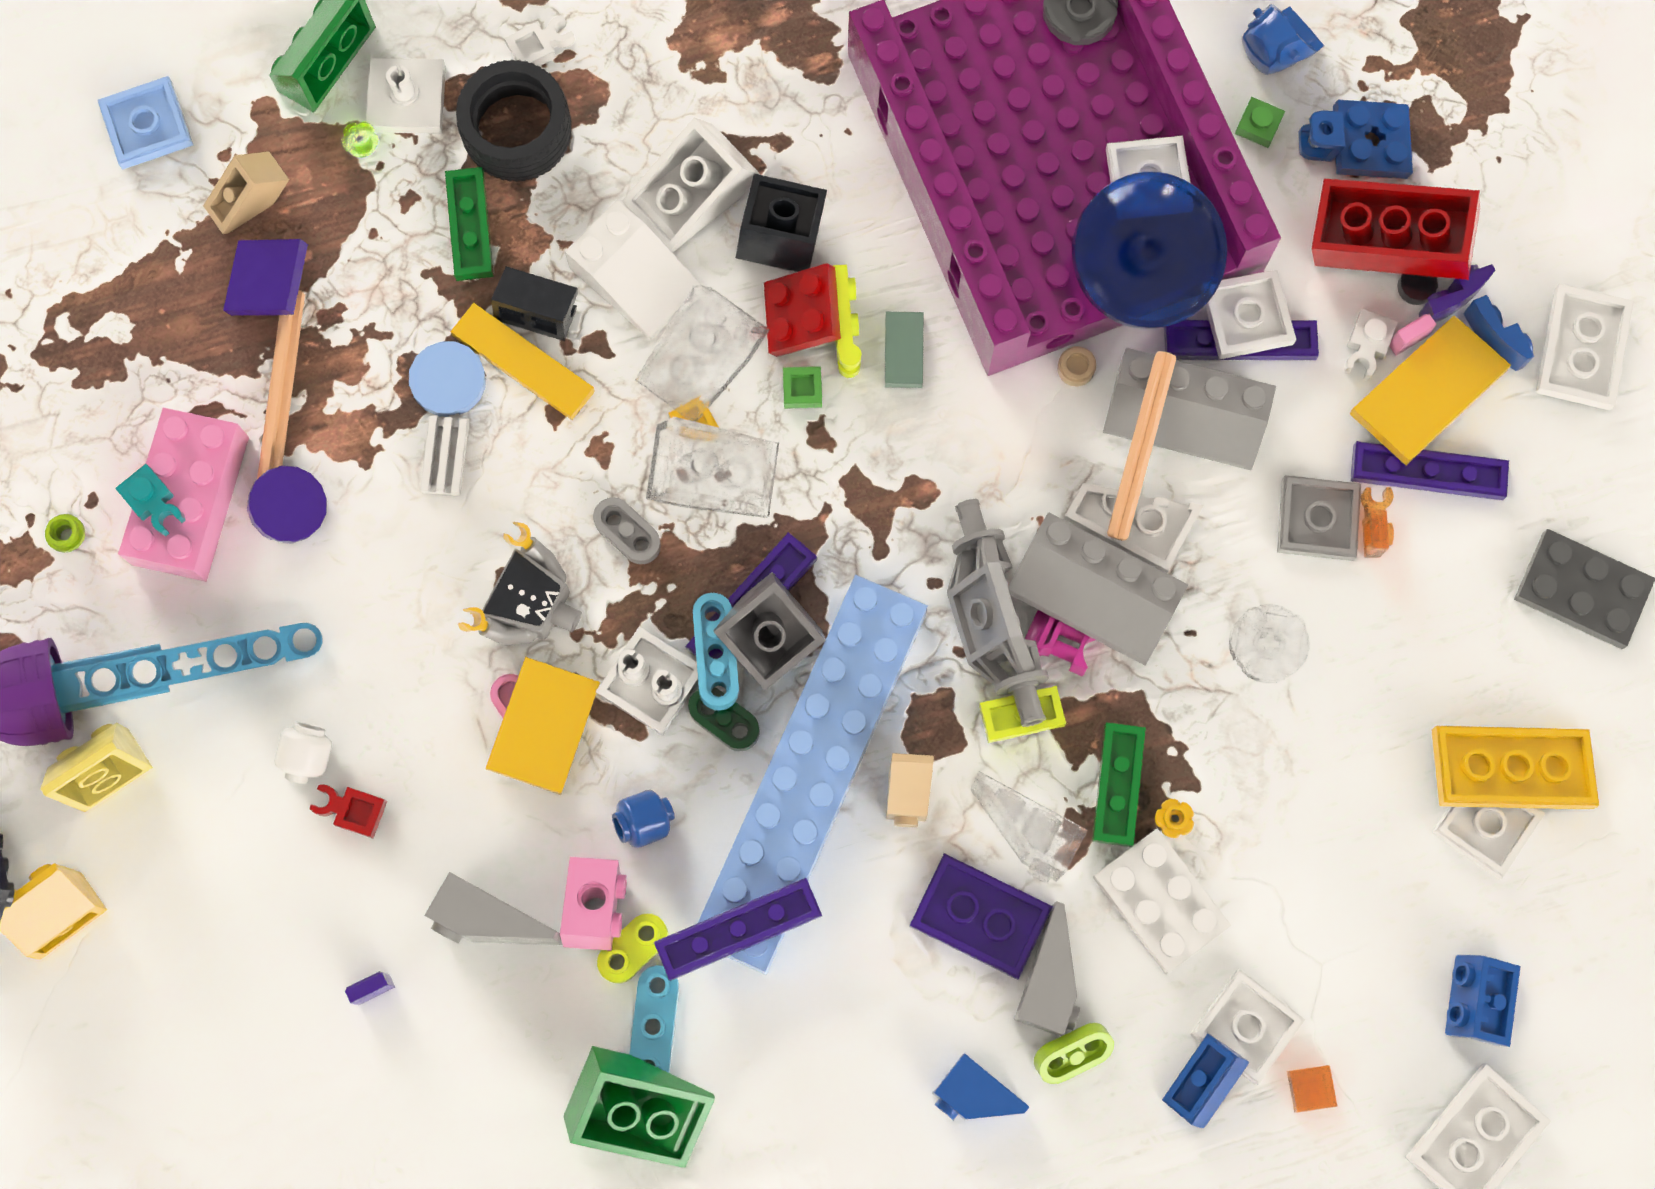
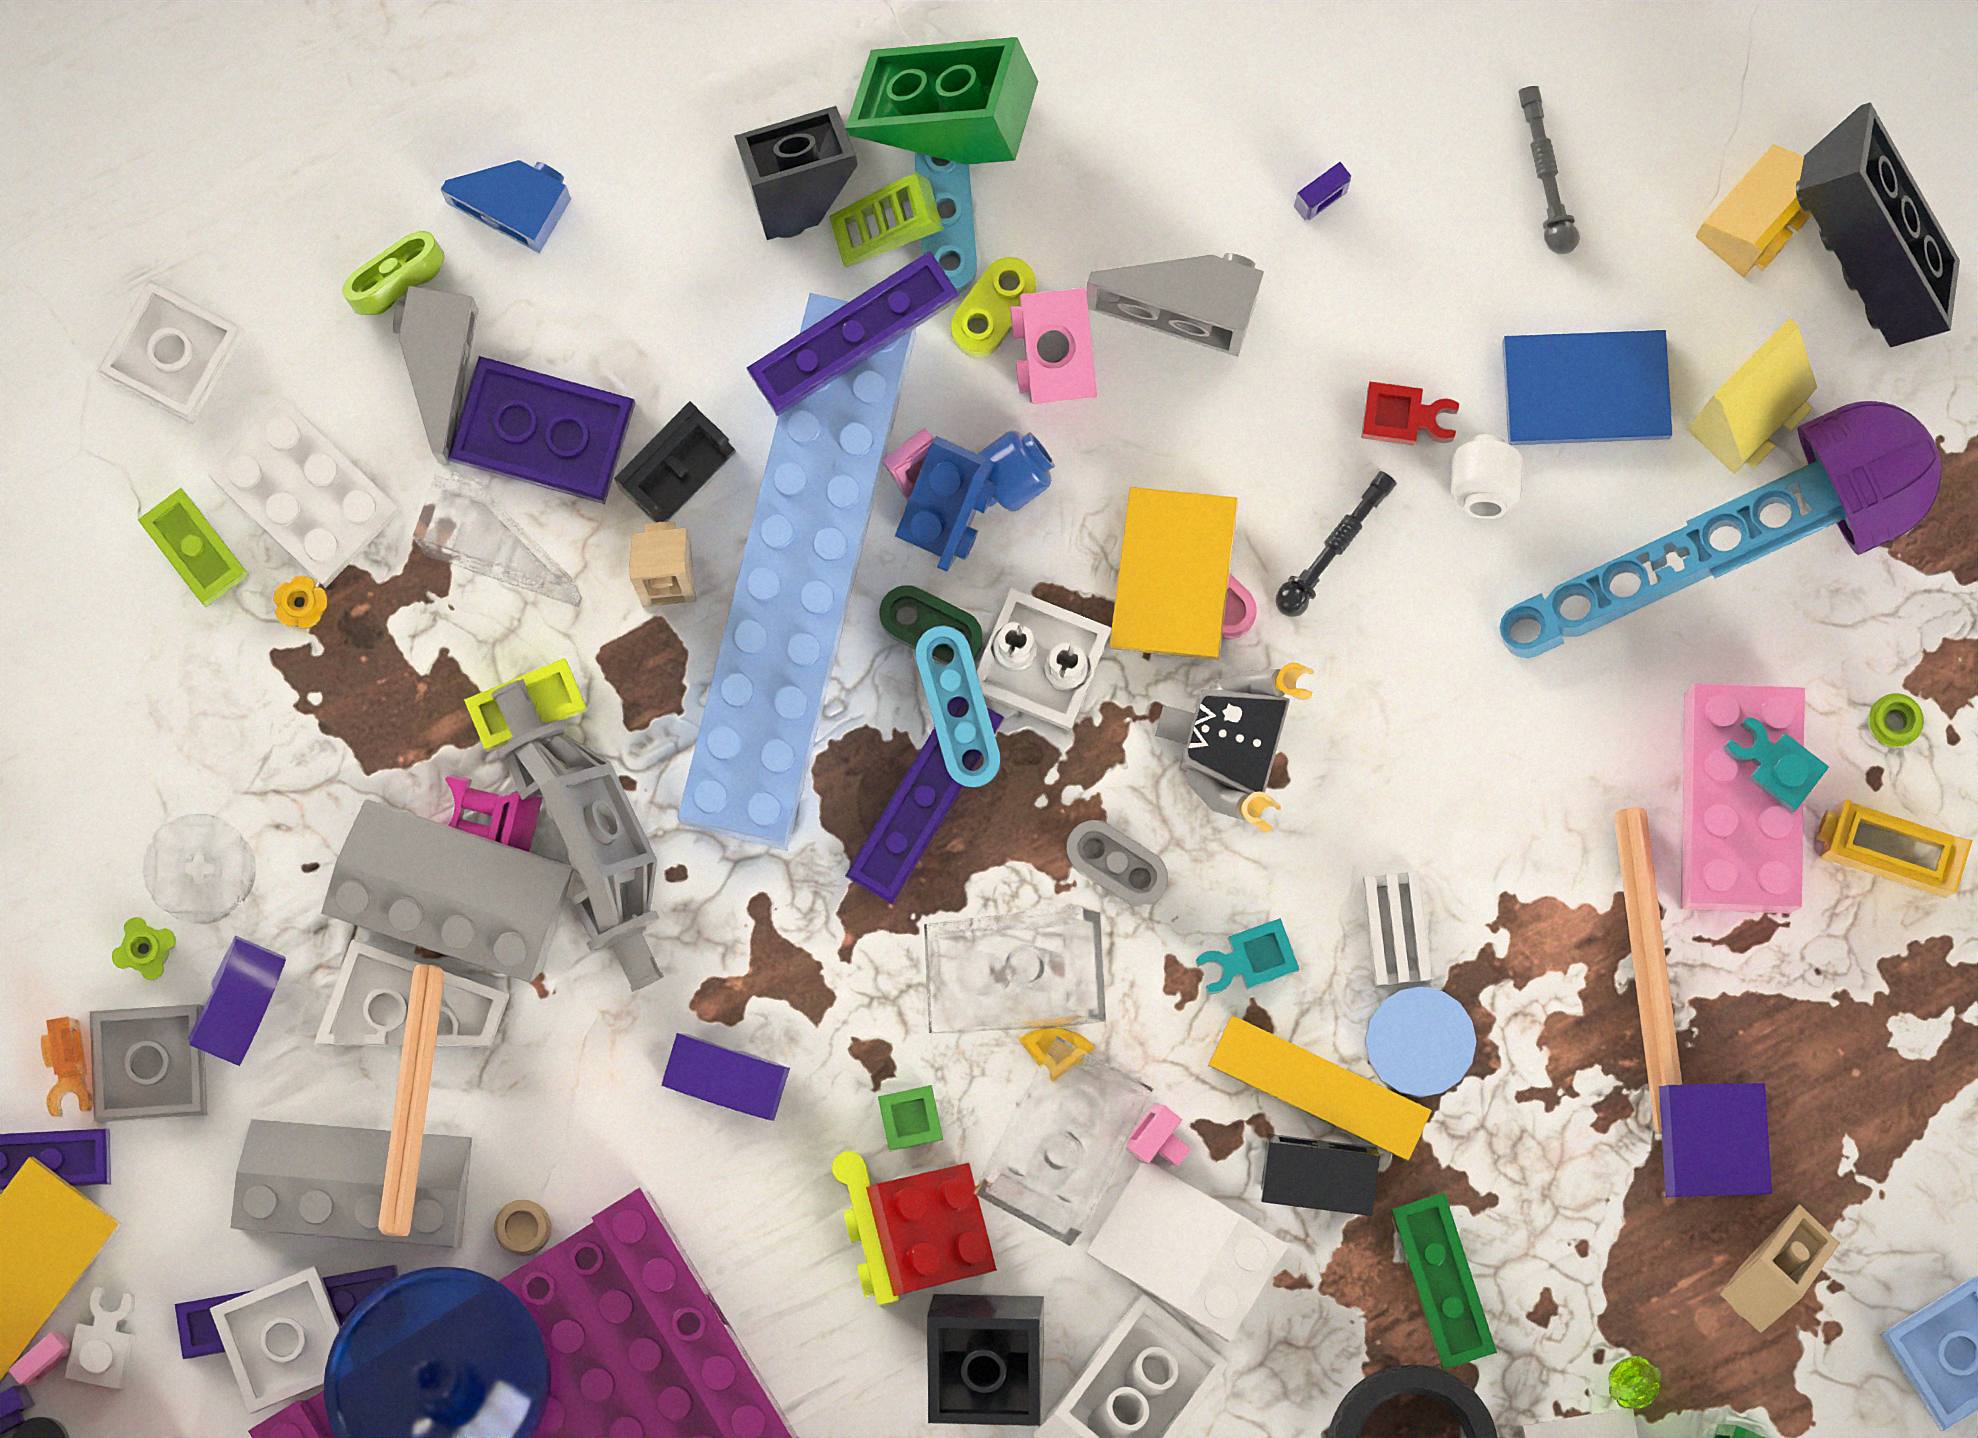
camera: 170 degrees right, 5 degrees up
dark purple tile [247,466,327,544] -> none
flat silver slope [713,572,826,691] -> none
sand green tile [885,311,924,388] -> none
green plate [1092,722,1146,847] -> none
blue slope [1162,1033,1249,1128] -> none
clear orange tile [1287,1065,1337,1113] -> none
none -> lime plate [112,917,176,980]
none -> lime plate [138,487,249,607]
none -> dark purple slope [188,935,286,1066]
none -> black hinge [614,401,736,523]
none -> dark purple slope [661,1033,790,1121]
none -> black slope [734,106,858,240]
none -> lime slope [829,172,944,267]
none -> bright pink tile [881,428,934,501]
none -> blue bracket [895,436,997,572]
none -> bright pink tile [1122,1103,1192,1167]
none -> teal plate [1195,918,1300,994]
none -> black piece [1275,471,1397,617]
none -> blue tile [1502,330,1672,445]
none -> dark grey piece [1518,86,1580,255]
none -> yellow window [1817,799,1973,898]

